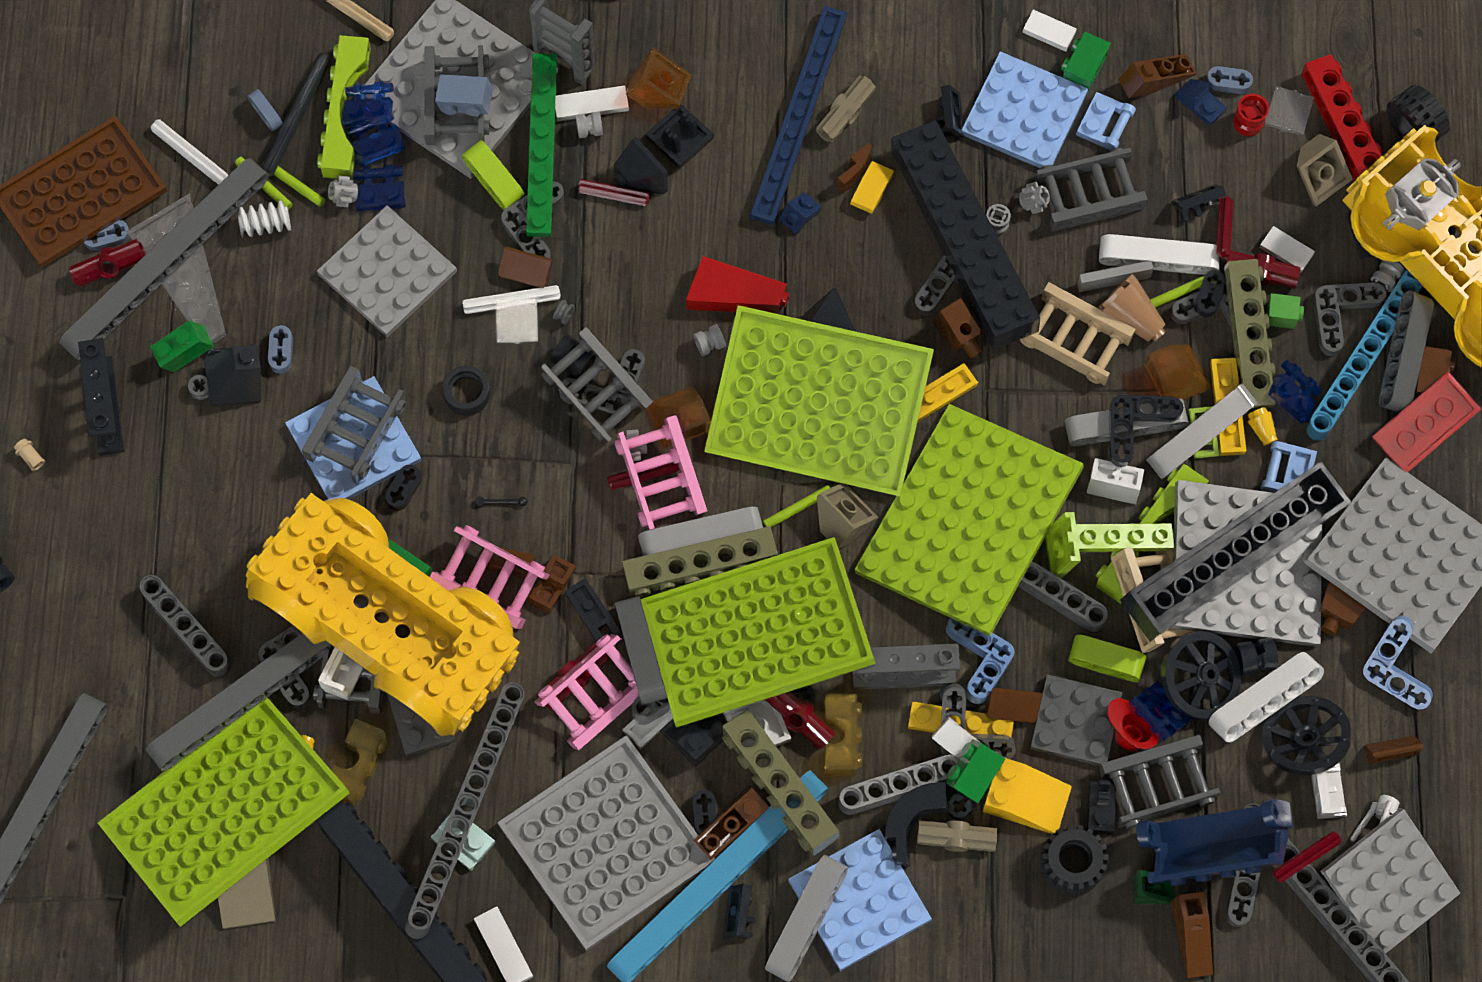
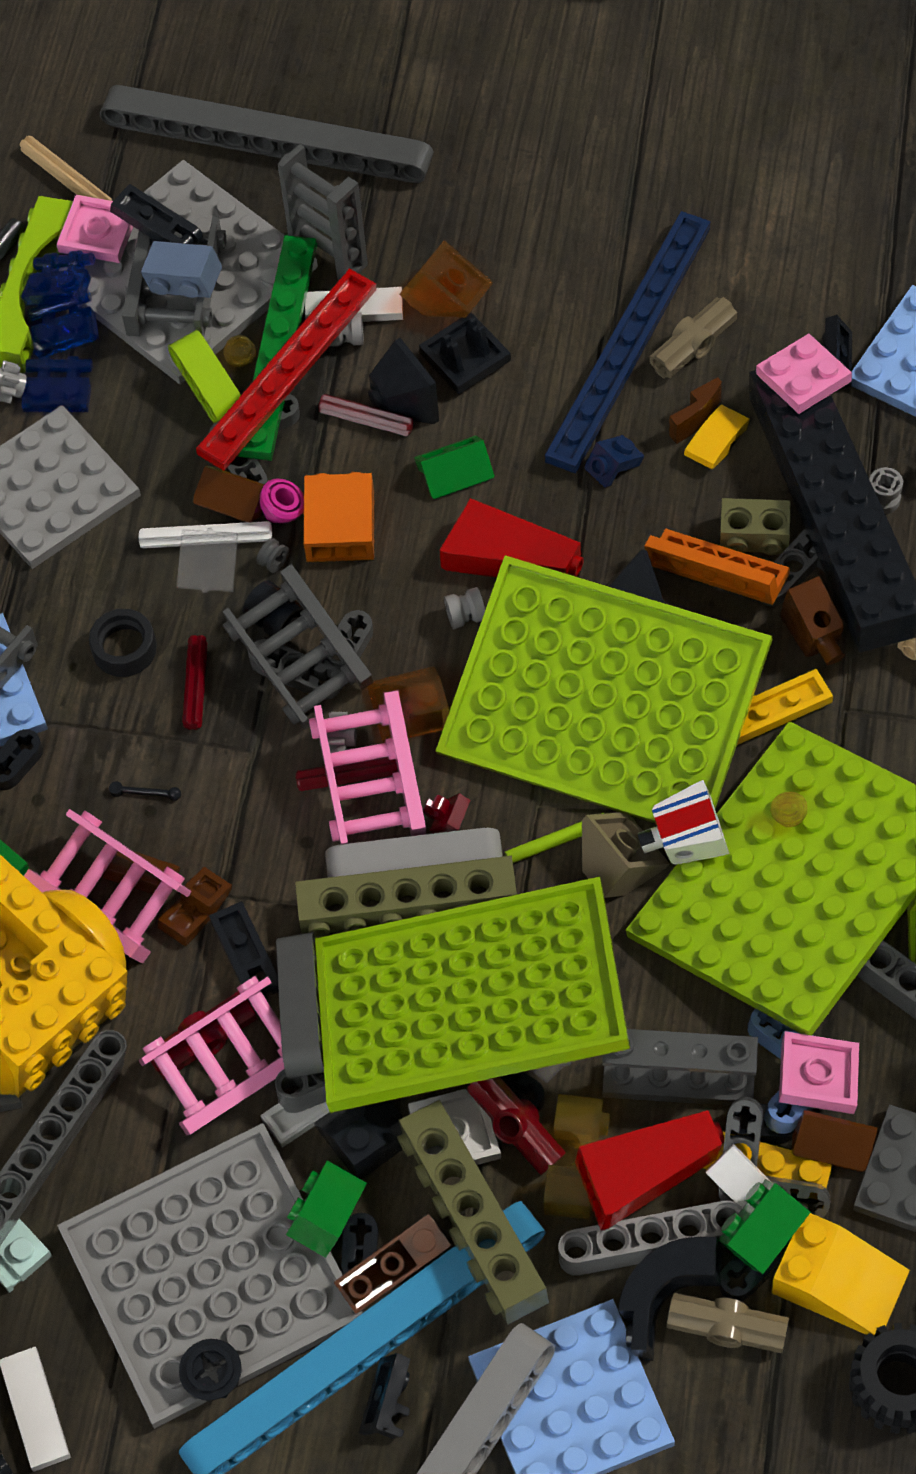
camera: 15 degrees right, 10 degrees down
none -> bright pink plate [56,195,133,263]
none -> black plate [110,184,203,245]
none -> black gear [179,1339,243,1403]
none -> dark red axle [182,635,208,730]
none -> red tile [196,268,376,471]
none -> clear yellow plate [223,335,256,367]
none -> dark pink brick [260,478,304,523]
none -> green brick [286,1160,367,1258]
none -> orange brick [304,472,374,562]
none -> green panel [414,435,494,499]
none -> dark red tile [423,793,471,834]
none -> red slope [575,1110,724,1231]
none -> torso [637,780,730,864]
none -> orange fence [644,529,790,605]
none -> olive brick [720,498,790,555]
none -> bright pink plate [756,333,852,414]
none -> clear yellow plate [771,792,808,827]
none -> bright pink plate [779,1031,859,1114]

